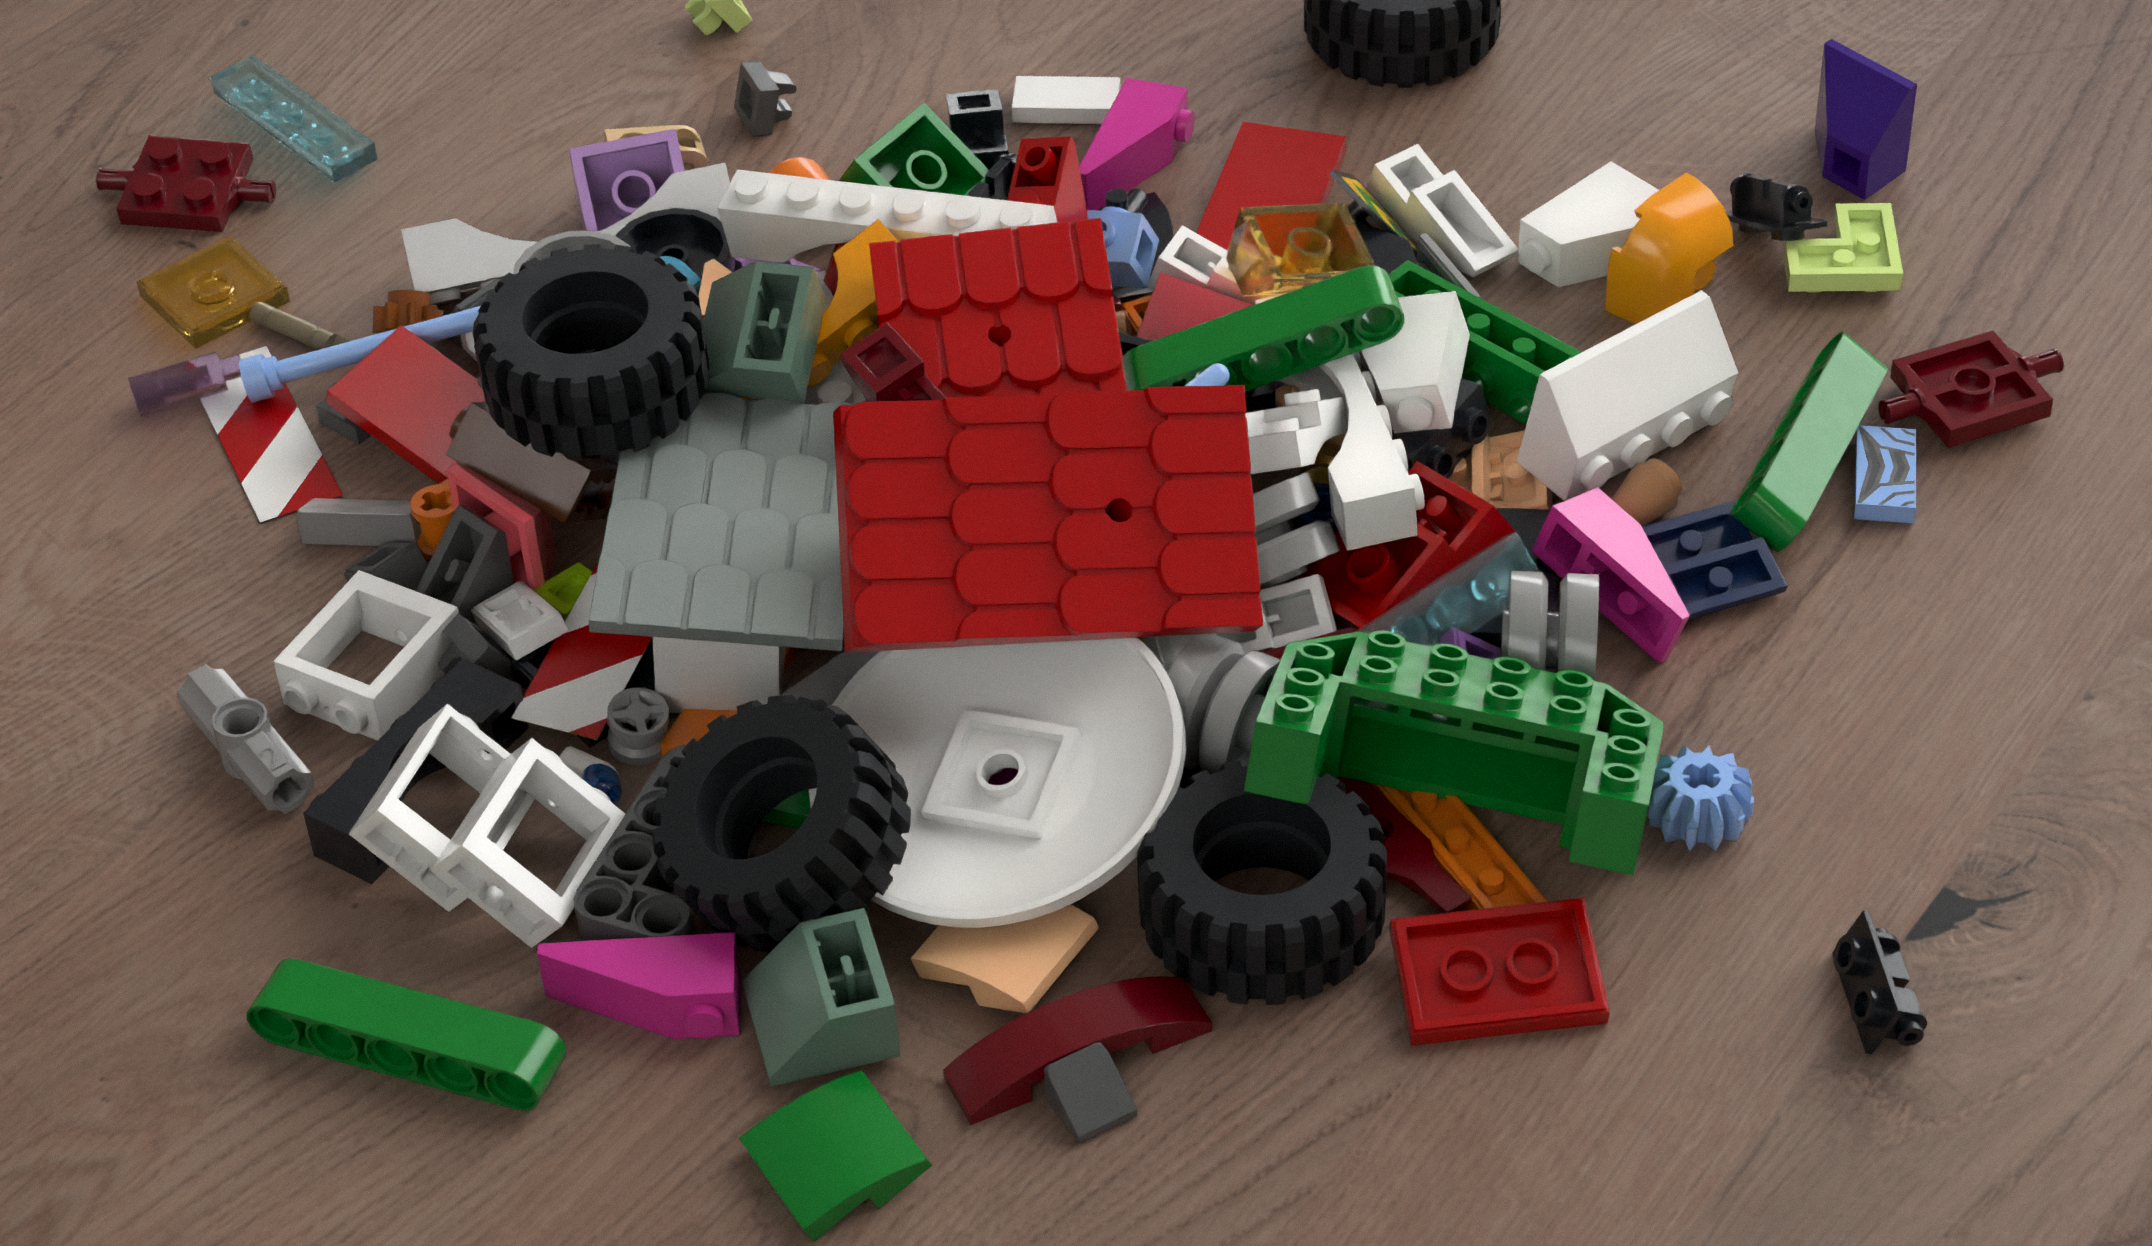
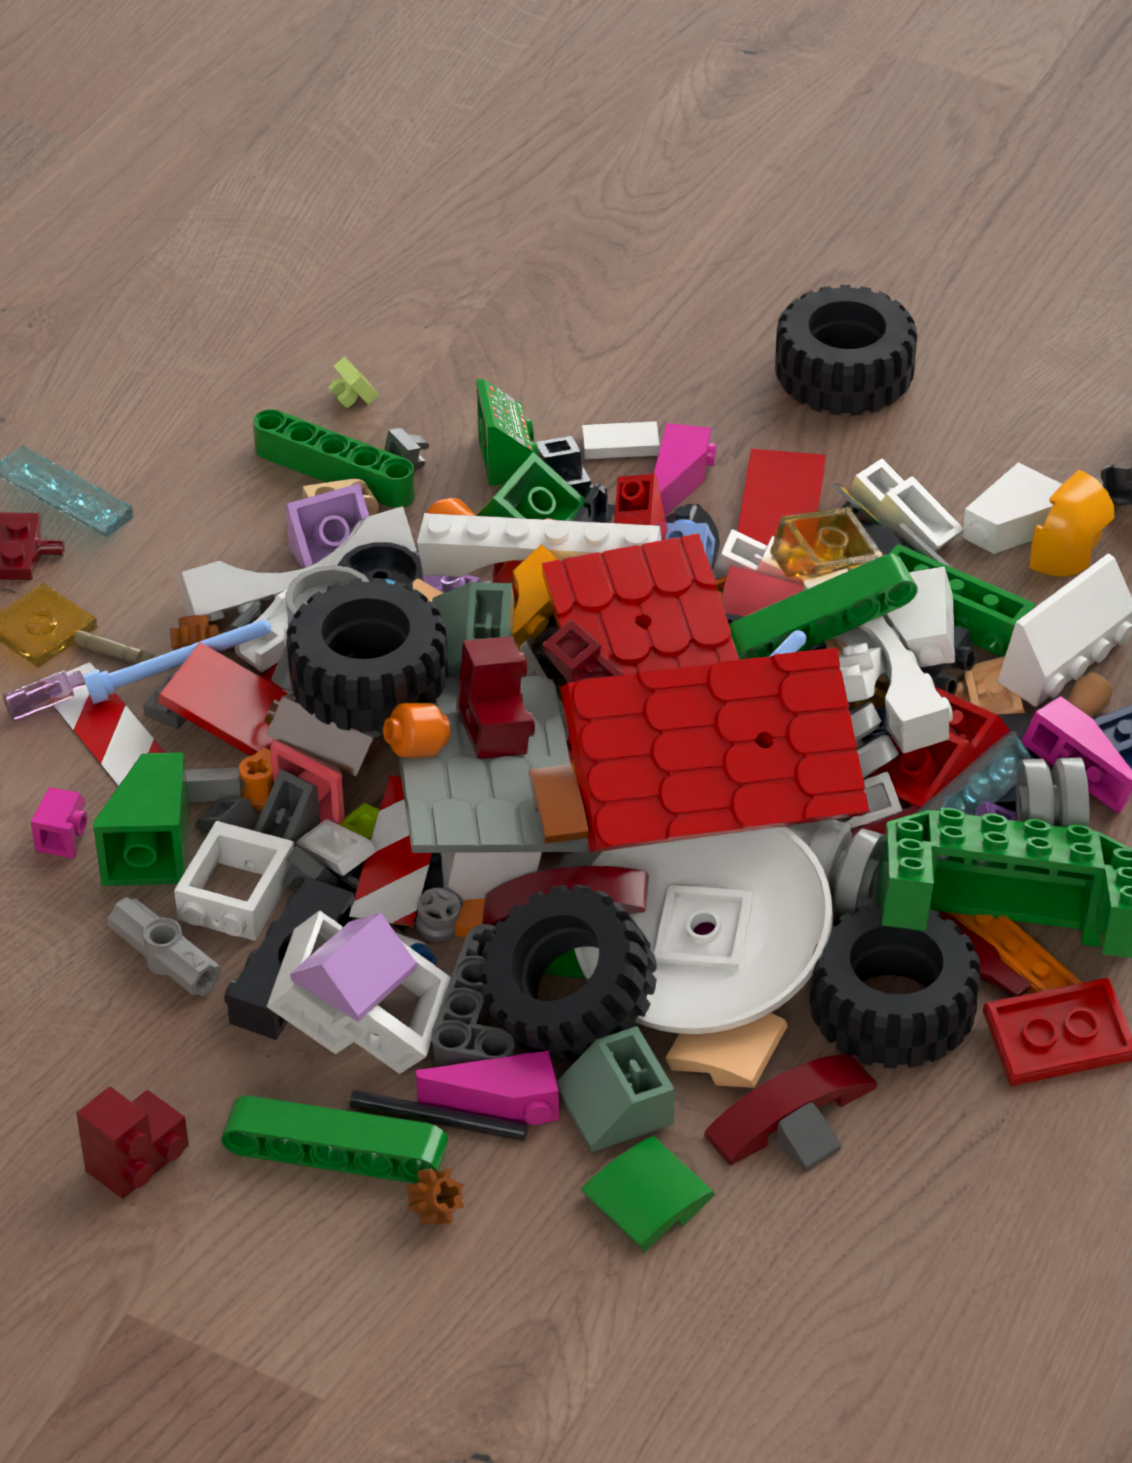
camera: 10 degrees left, 0 degrees up
none -> dark pink brick [31,787,87,859]
none -> dark red brick [76,1086,189,1199]
none -> green slope [93,752,190,886]
none -> green beam [253,409,415,508]
none -> lavender slope [290,912,417,1022]
none -> black bar [350,1090,528,1141]
none -> orange head [383,703,450,758]
none -> dark orange gear [406,1168,464,1225]
none -> dark red brick [456,636,535,759]
none -> green slope [476,379,540,486]
none -> dark red slope [482,866,649,926]
none -> dark orange slope [529,764,589,844]

